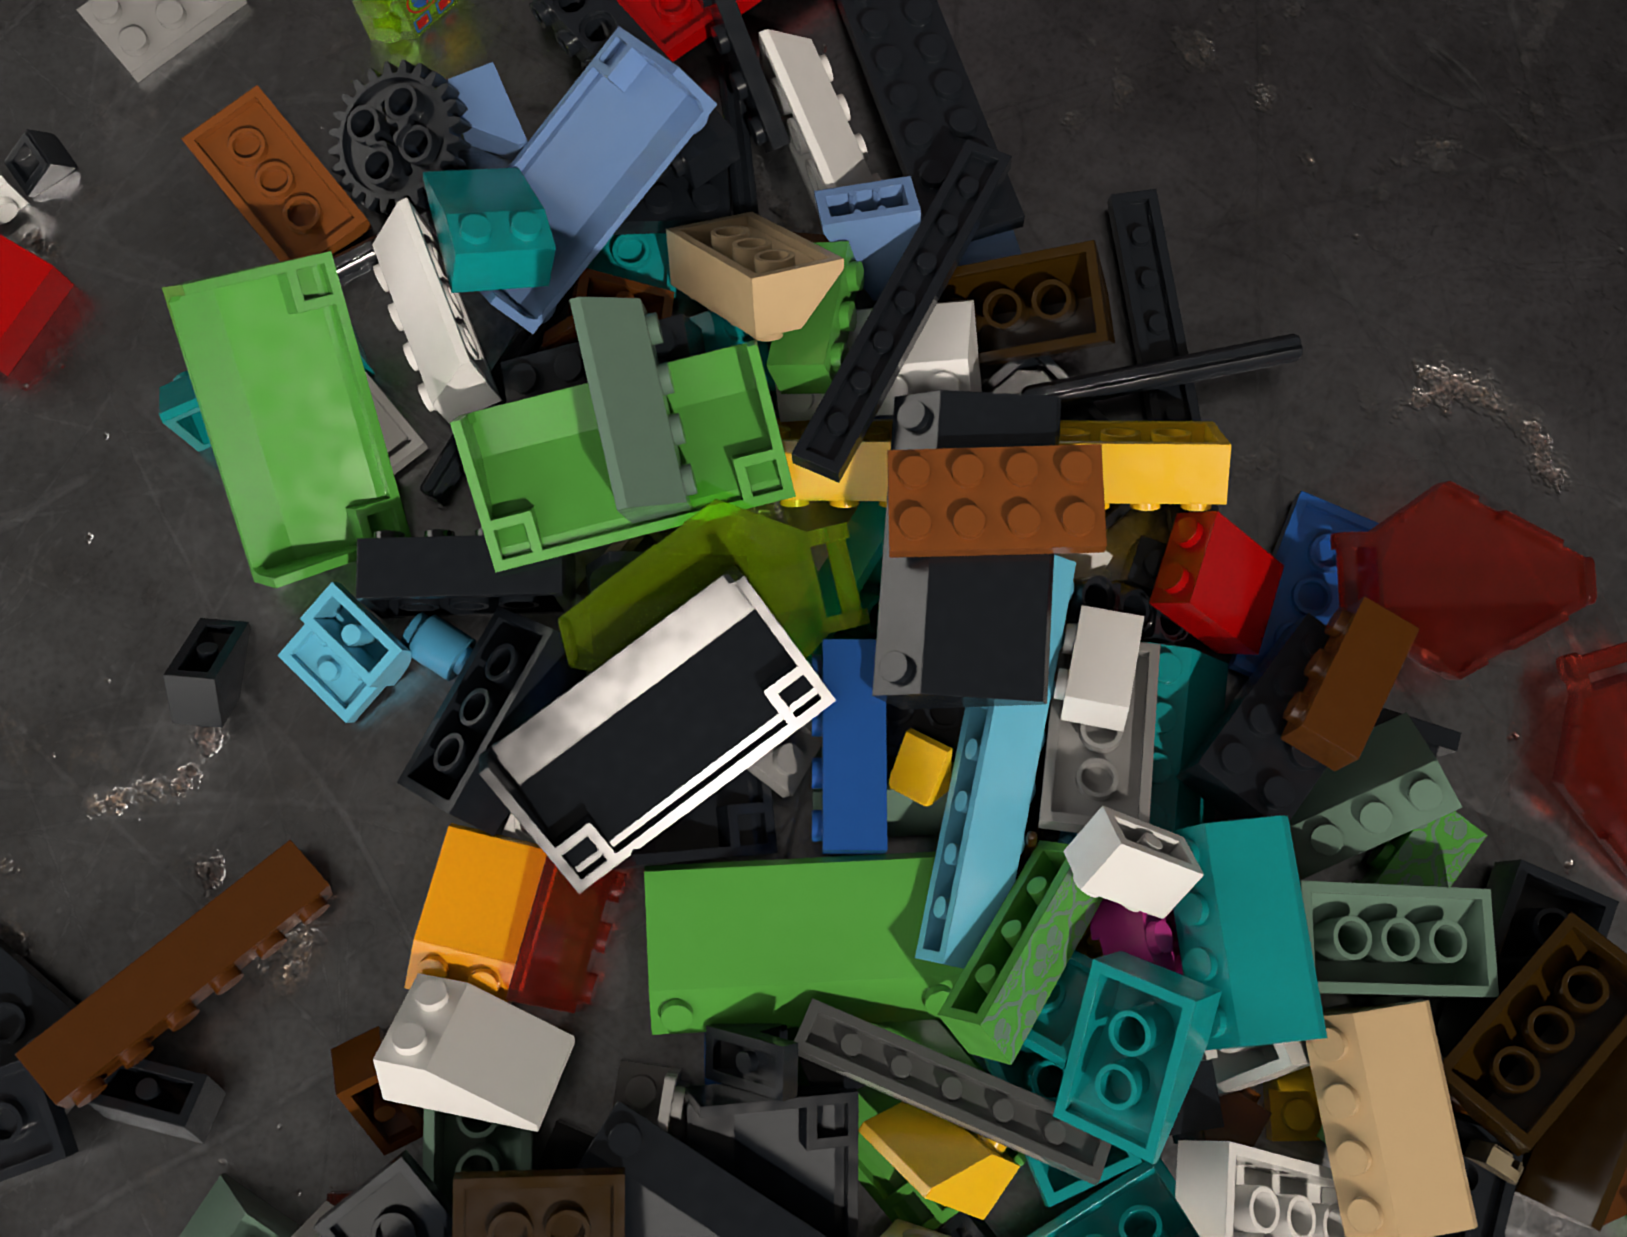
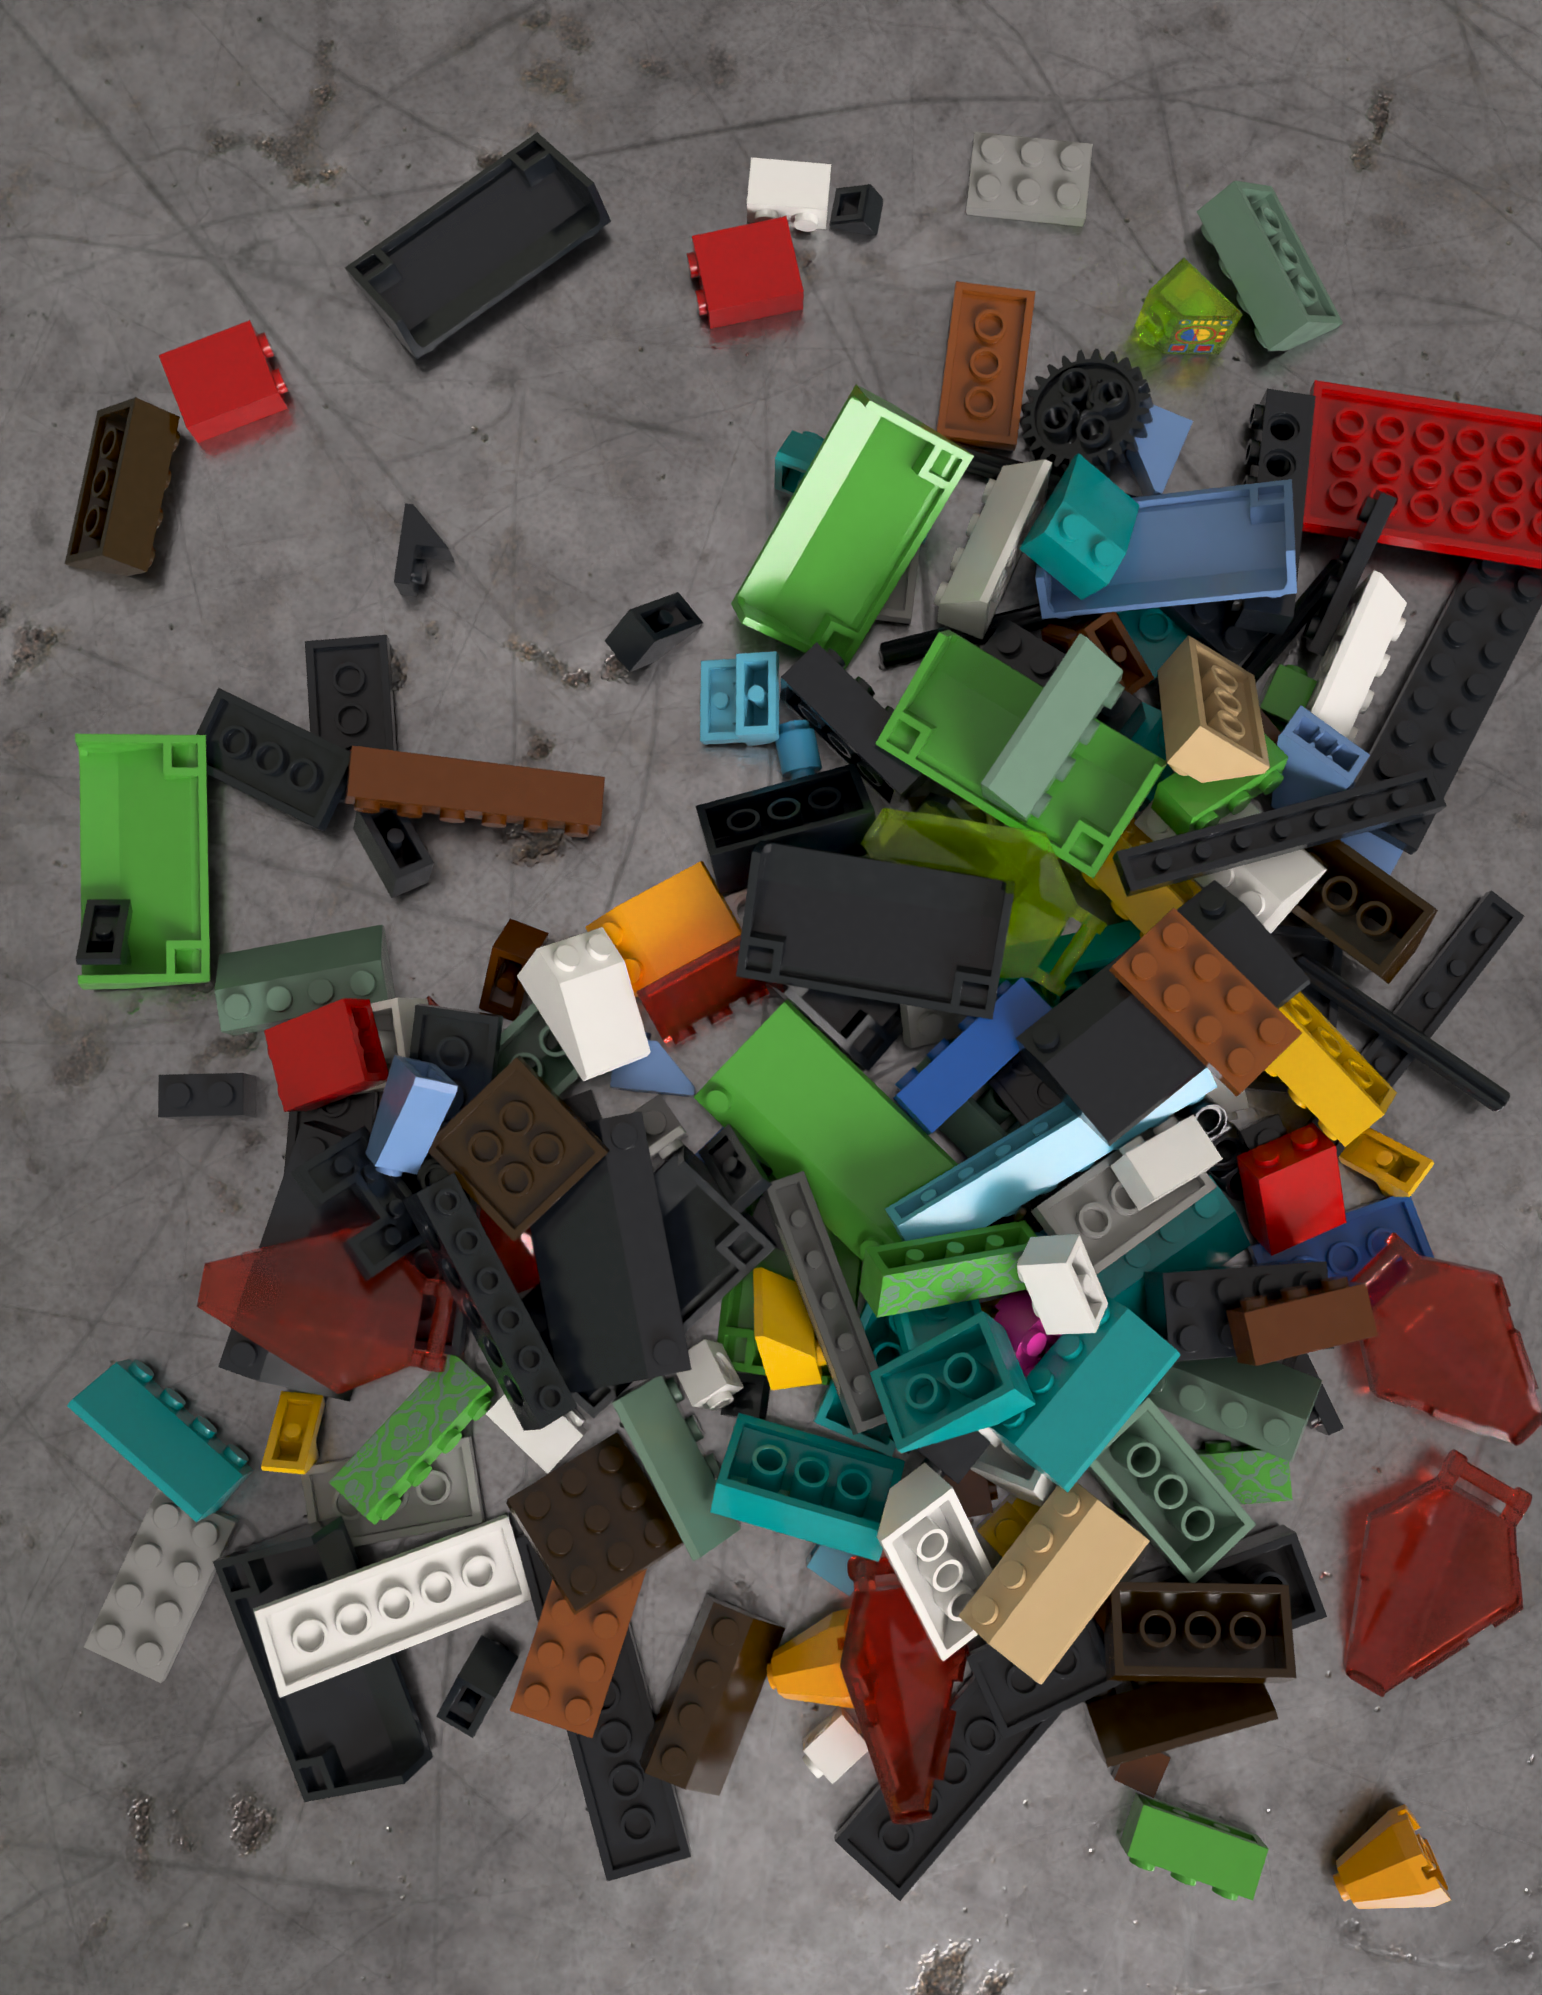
camera: 50 degrees right, 5 degrees up
yellow slope [889,728,952,806] -> none
dark tan tile [1463,1139,1524,1185] -> none
none -> medium blue slope [610,1032,696,1098]
none -> bright green brick [1258,664,1317,732]
none -> yellow slope [1338,1127,1434,1197]

